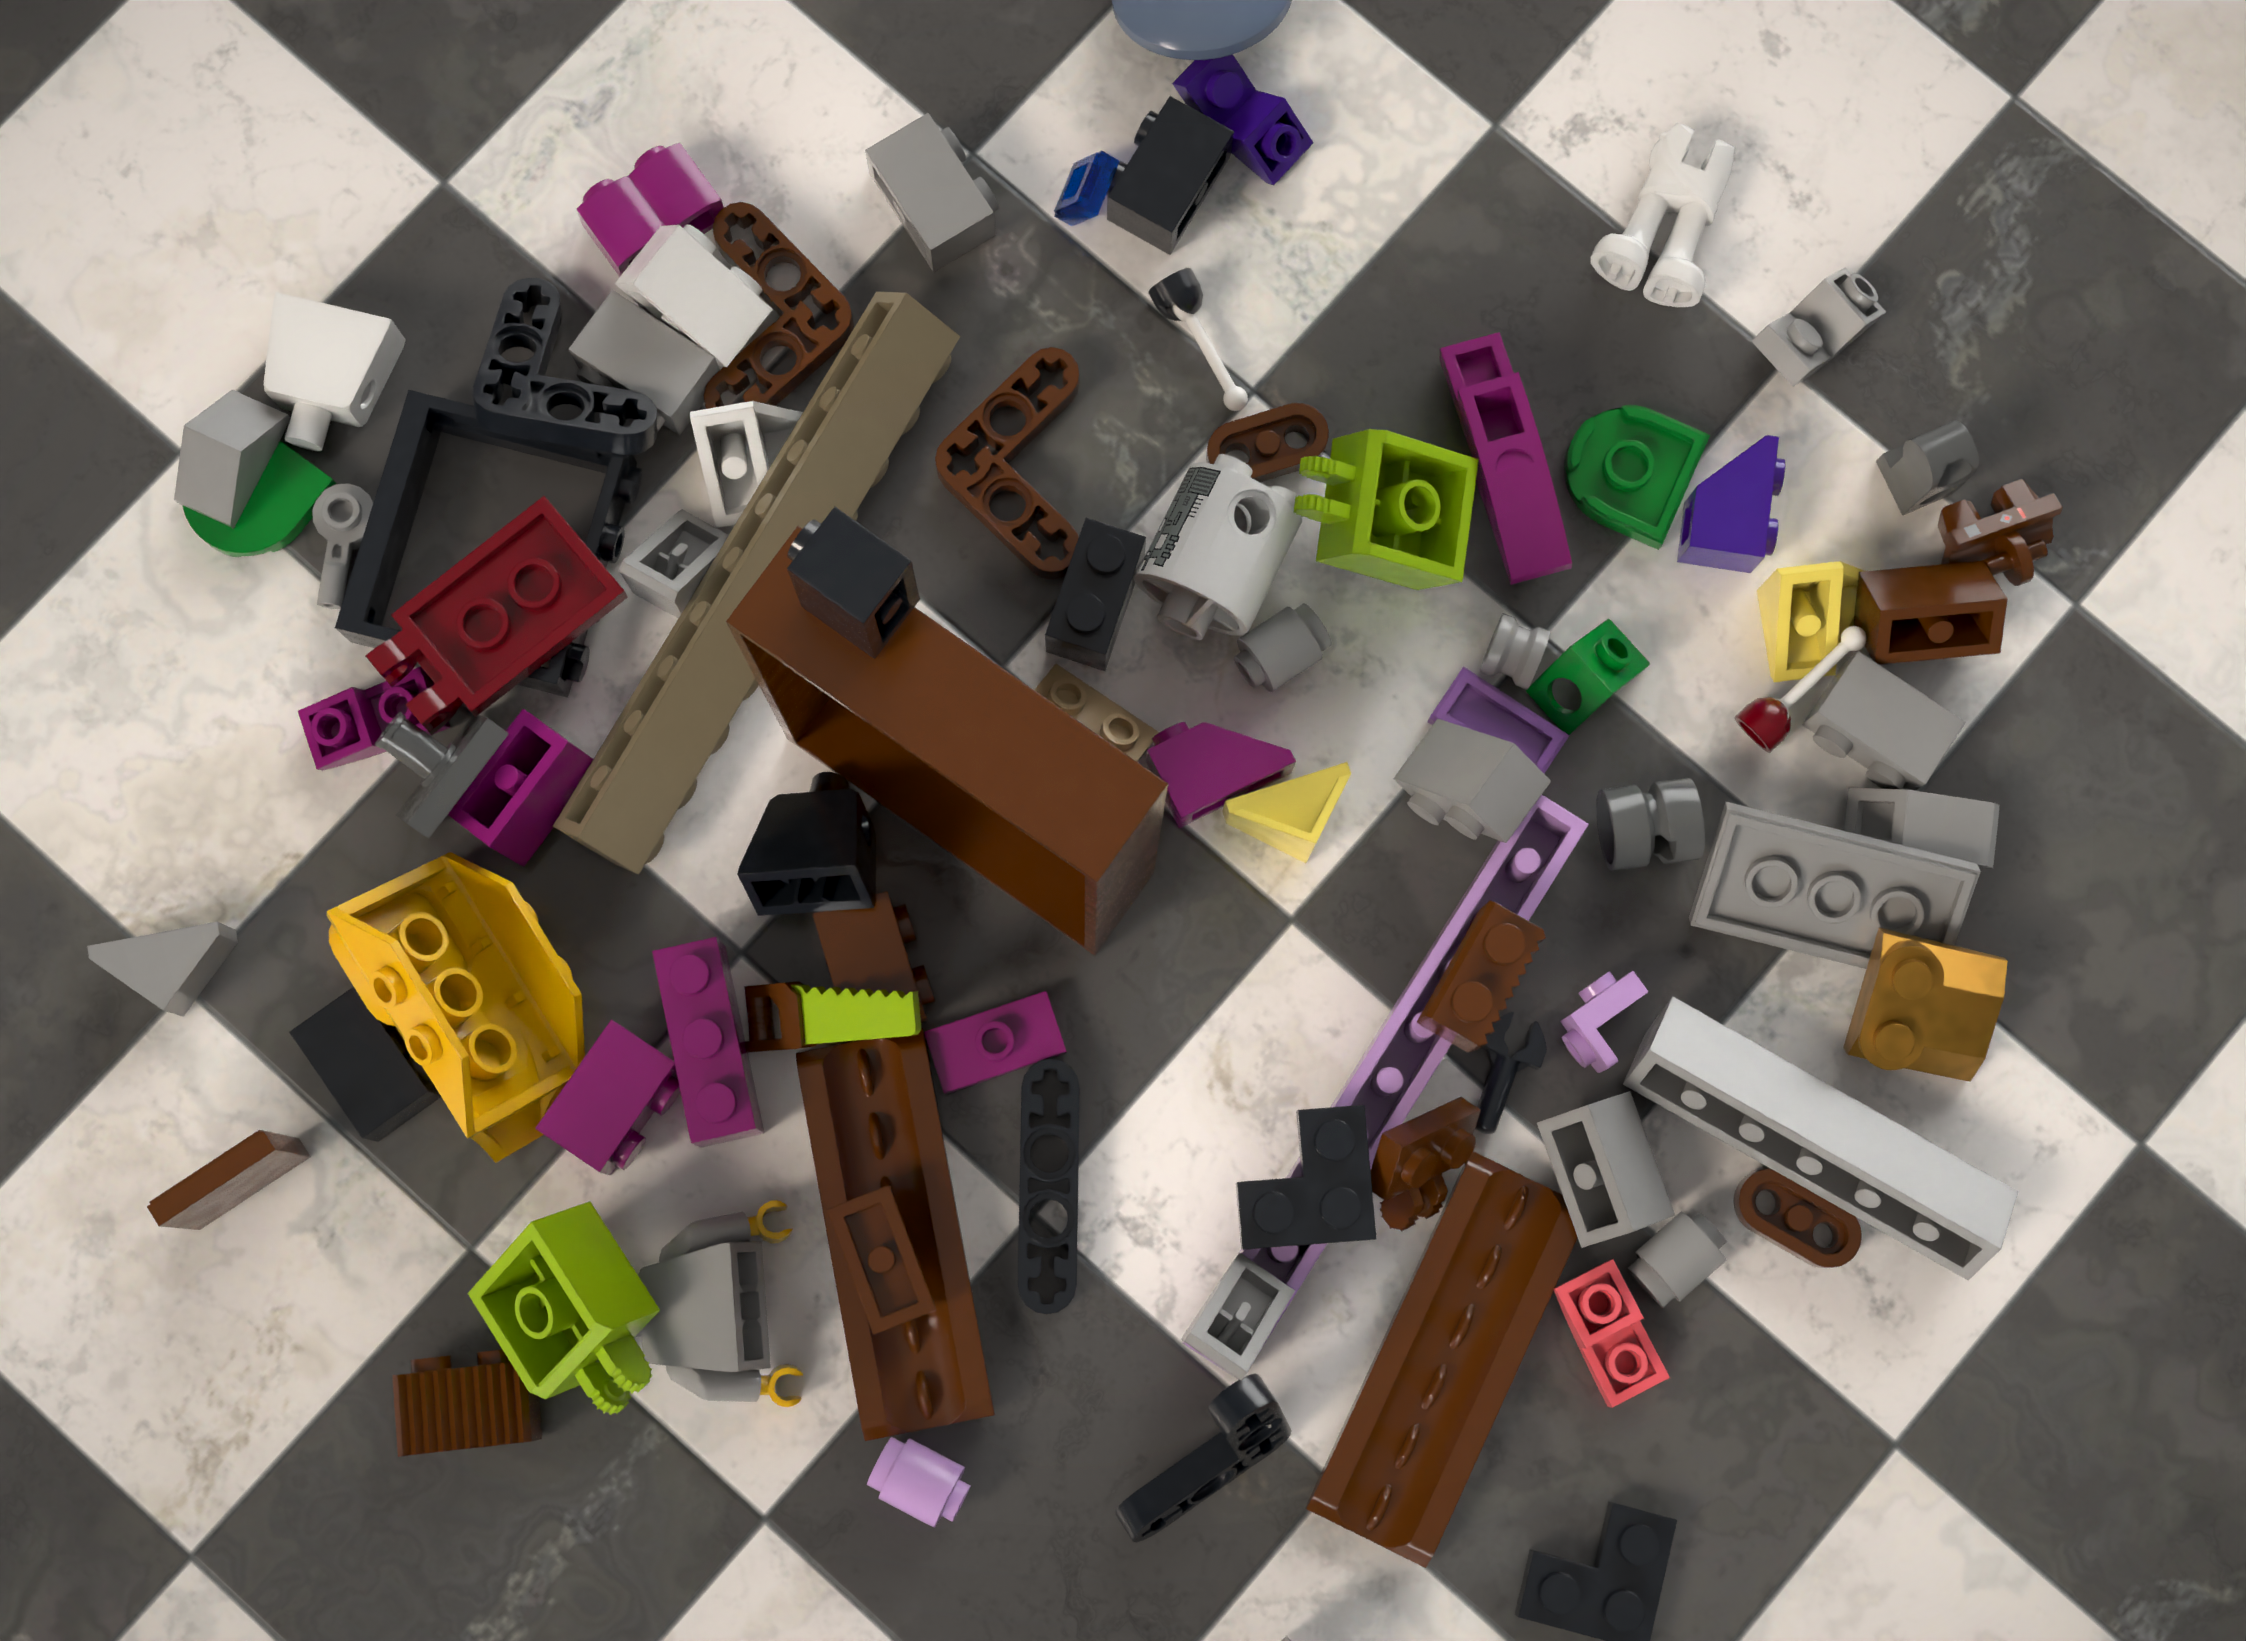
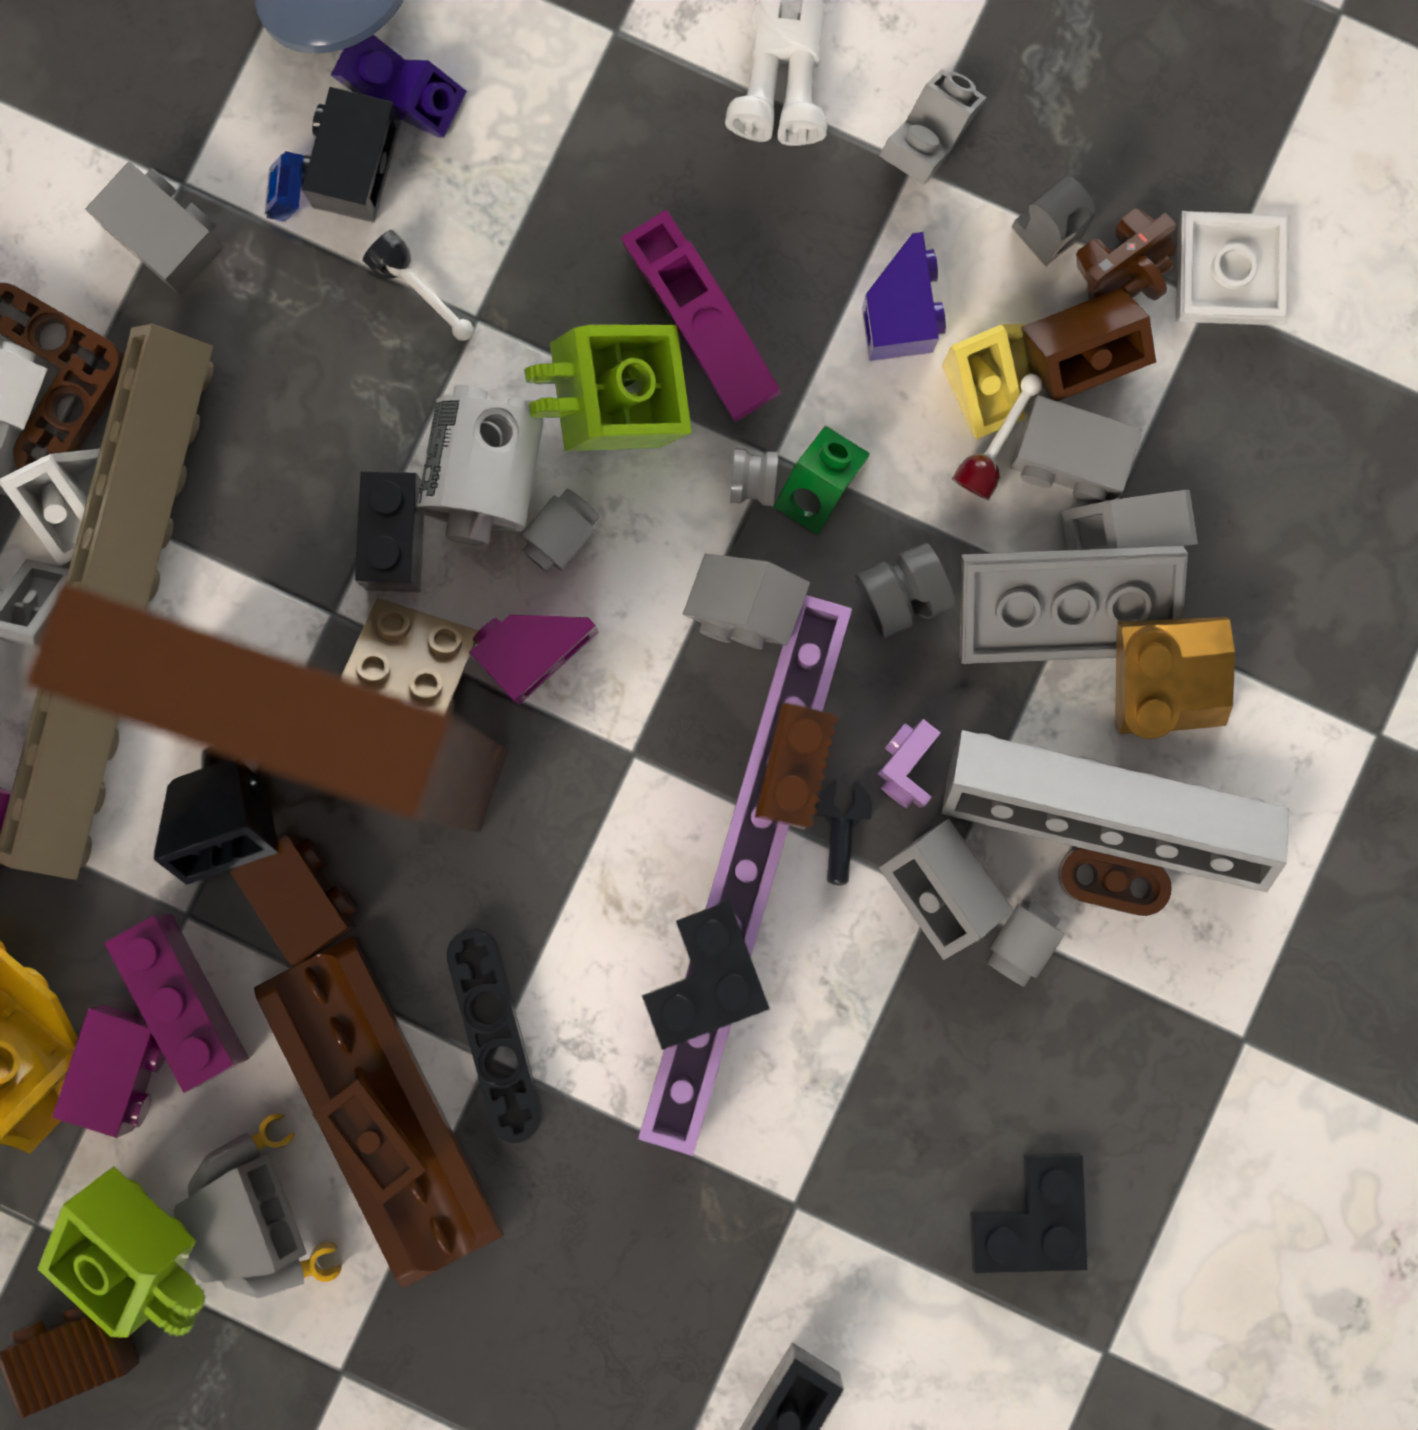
camera: 10 degrees left, 5 degrees up
lime piece [744,981,921,1053] -> none
black brick [787,506,920,659] -> none
lavender brick [867,1437,971,1528] -> none
magenta plate [924,991,1067,1095] -> none
reddish brown beam [935,347,1080,580] -> none
black beam [1115,1373,1292,1543] -> none
light grey slope [1181,1252,1295,1381] -> none
reddish brown plate [1206,403,1329,483] -> none
light yellow slope [1222,762,1351,863] -> none
reddish brown plate [1305,1151,1578,1568] -> none
reddish brown hinge [1370,1097,1481,1232] -> none
medium lavender tile [1427,666,1570,774] -> none
coral slope [1553,1259,1670,1408] -> none
green tile [1564,405,1710,550] -> none
none -> white tile [1176,211,1290,325]

